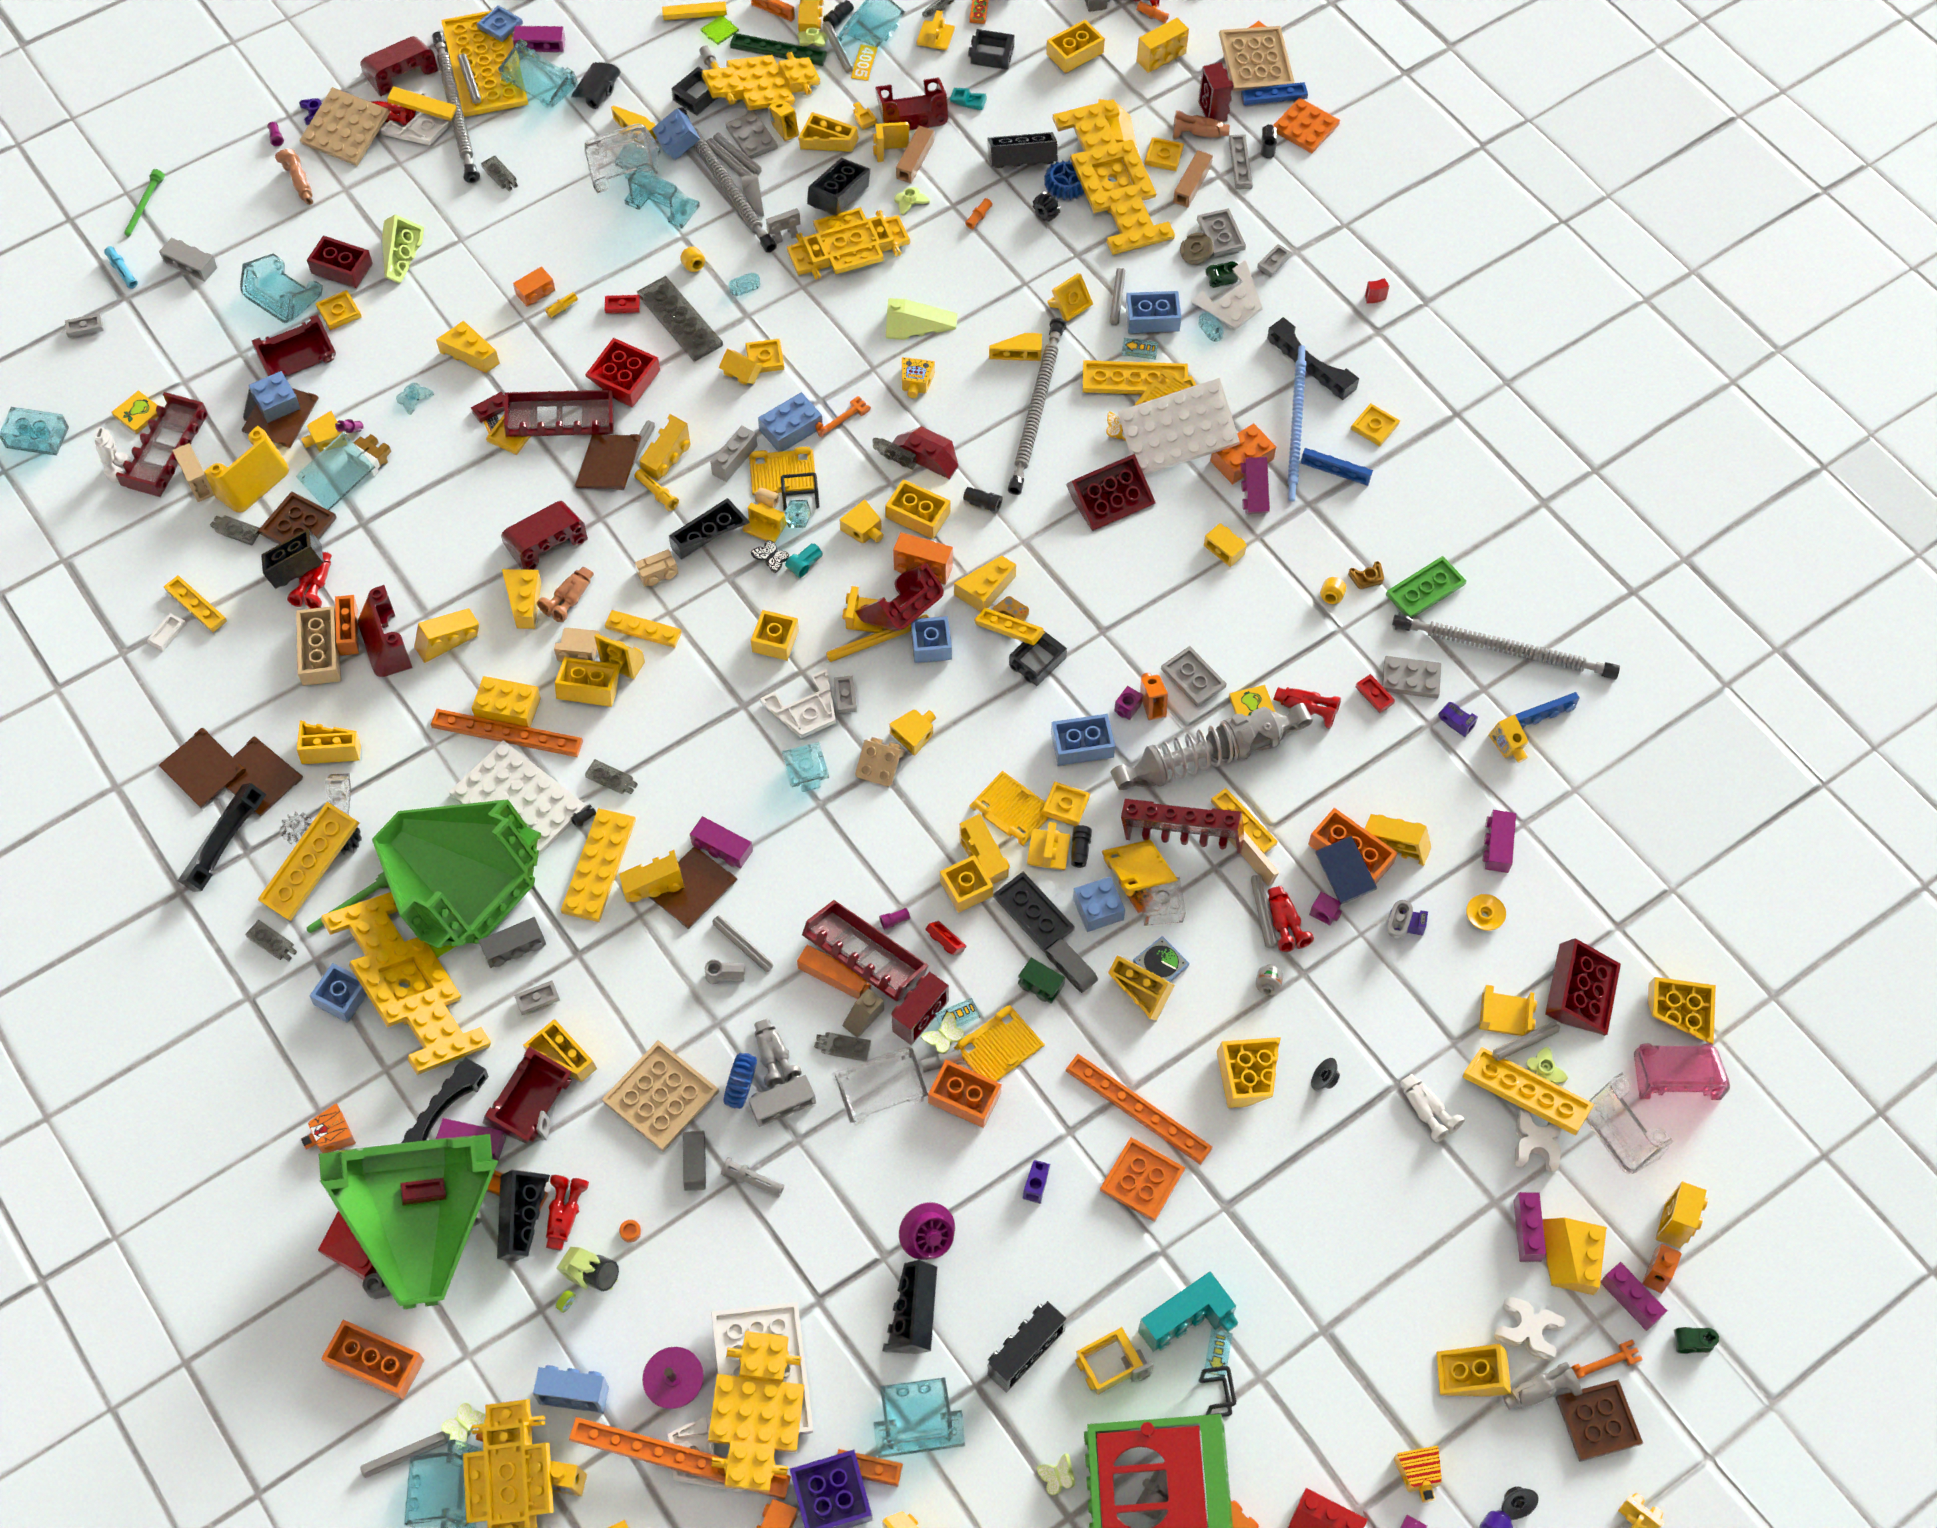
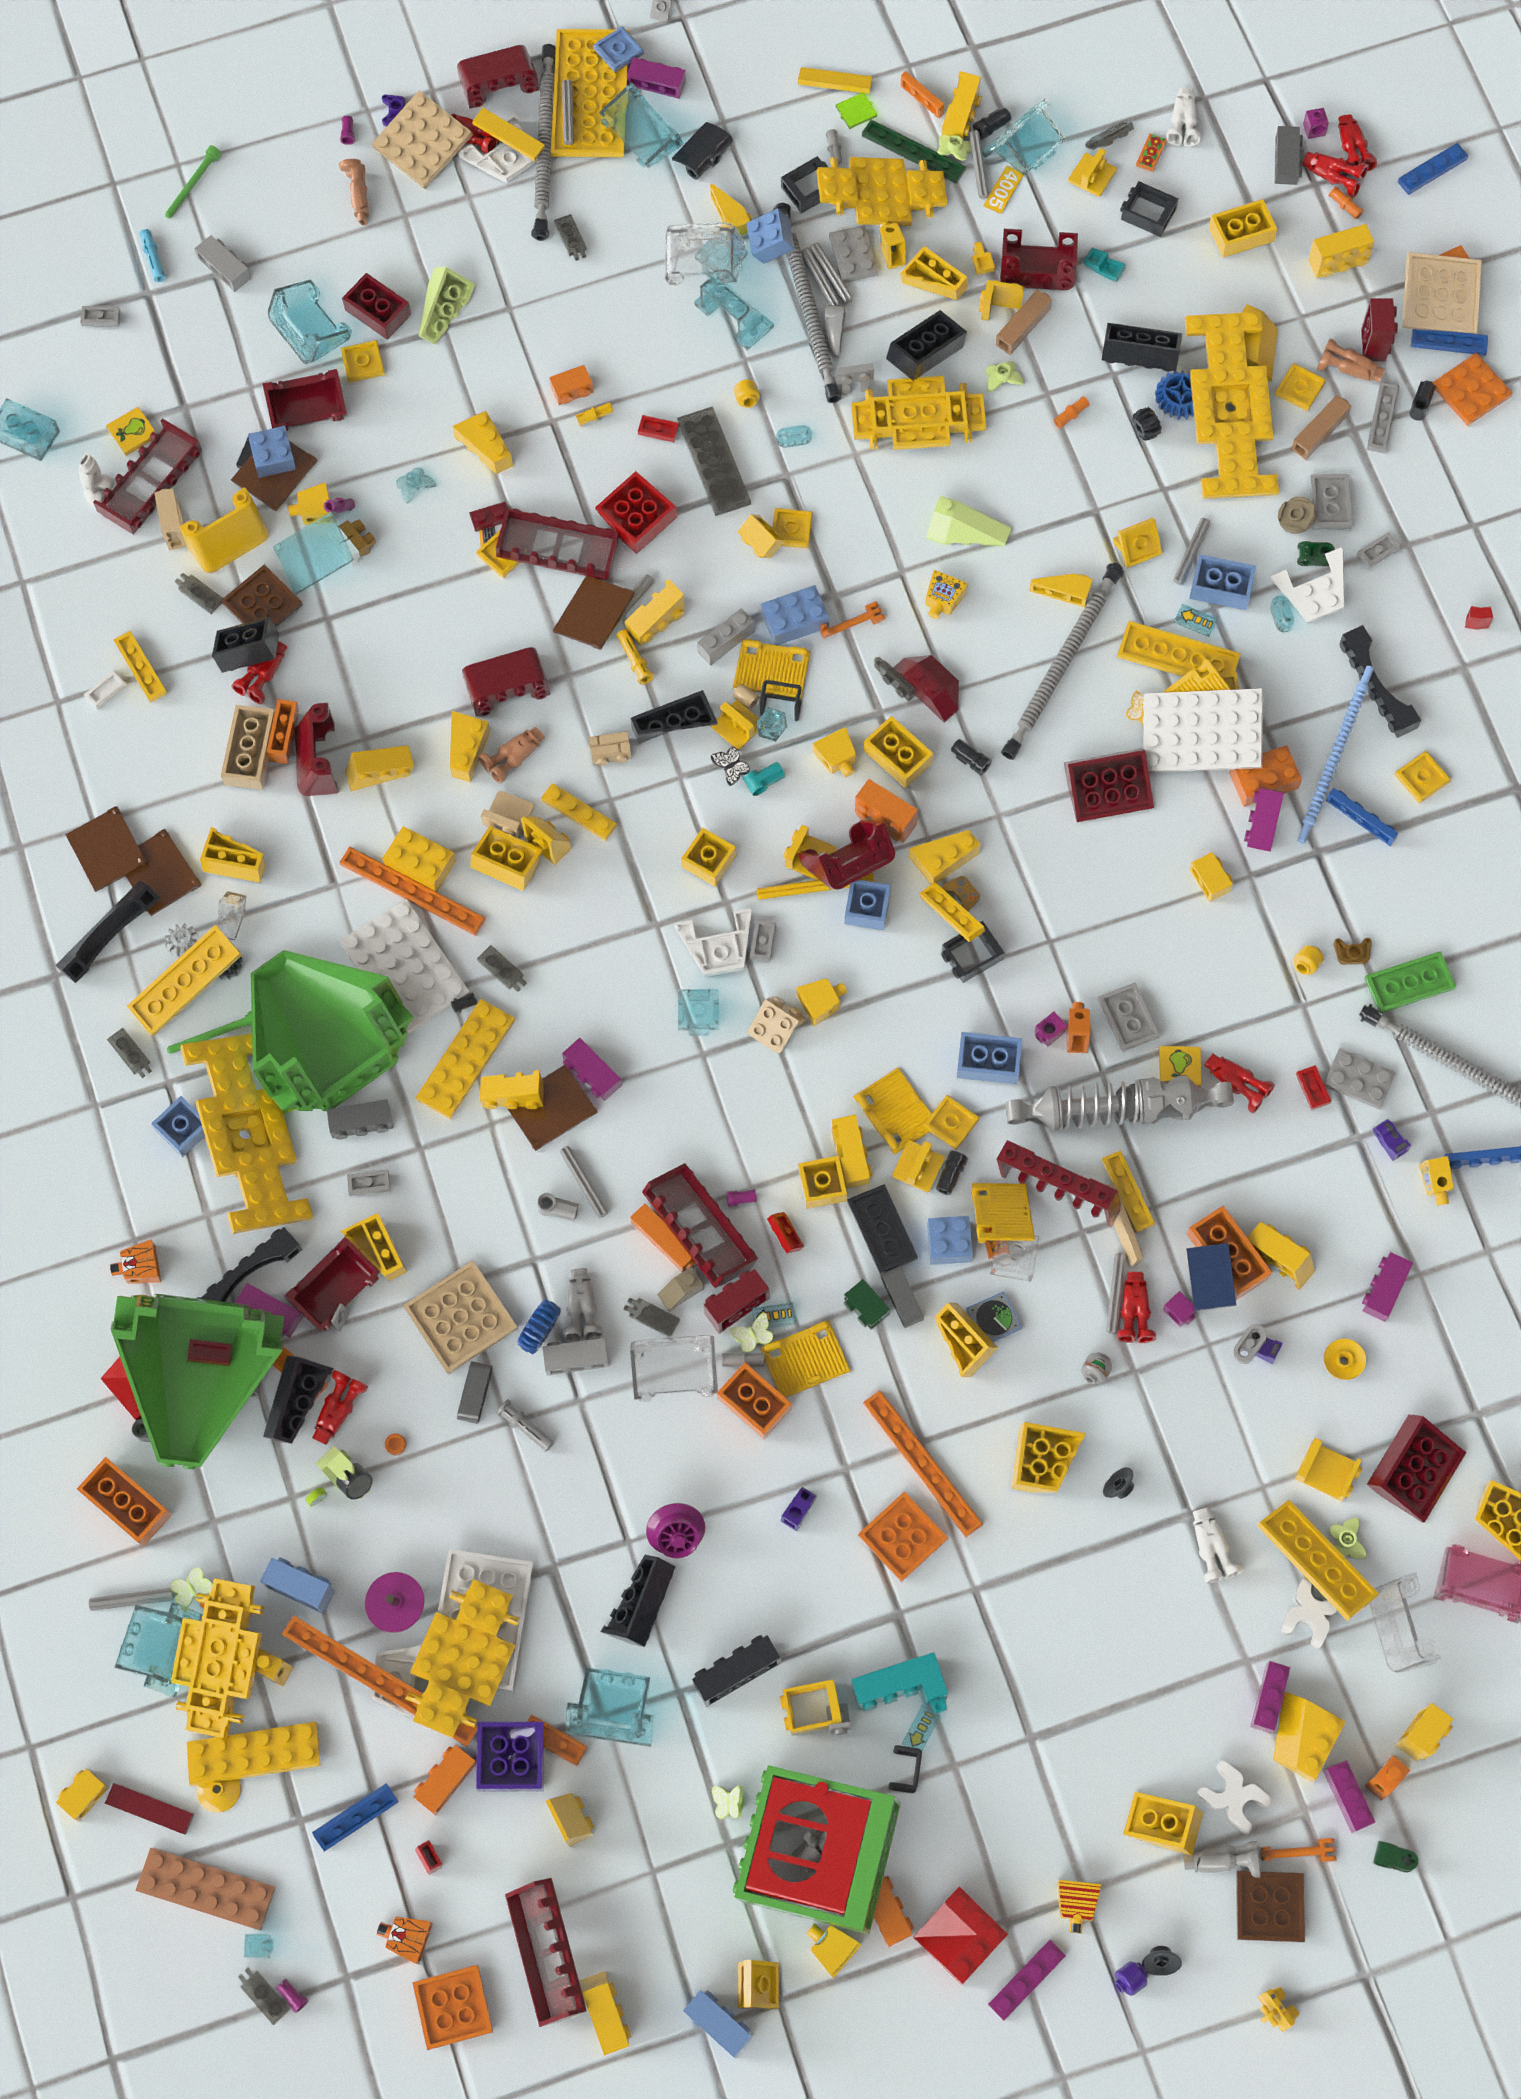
camera: 20 degrees right, 10 degrees up
light grey axle [1492,1021,1560,1061] -> none

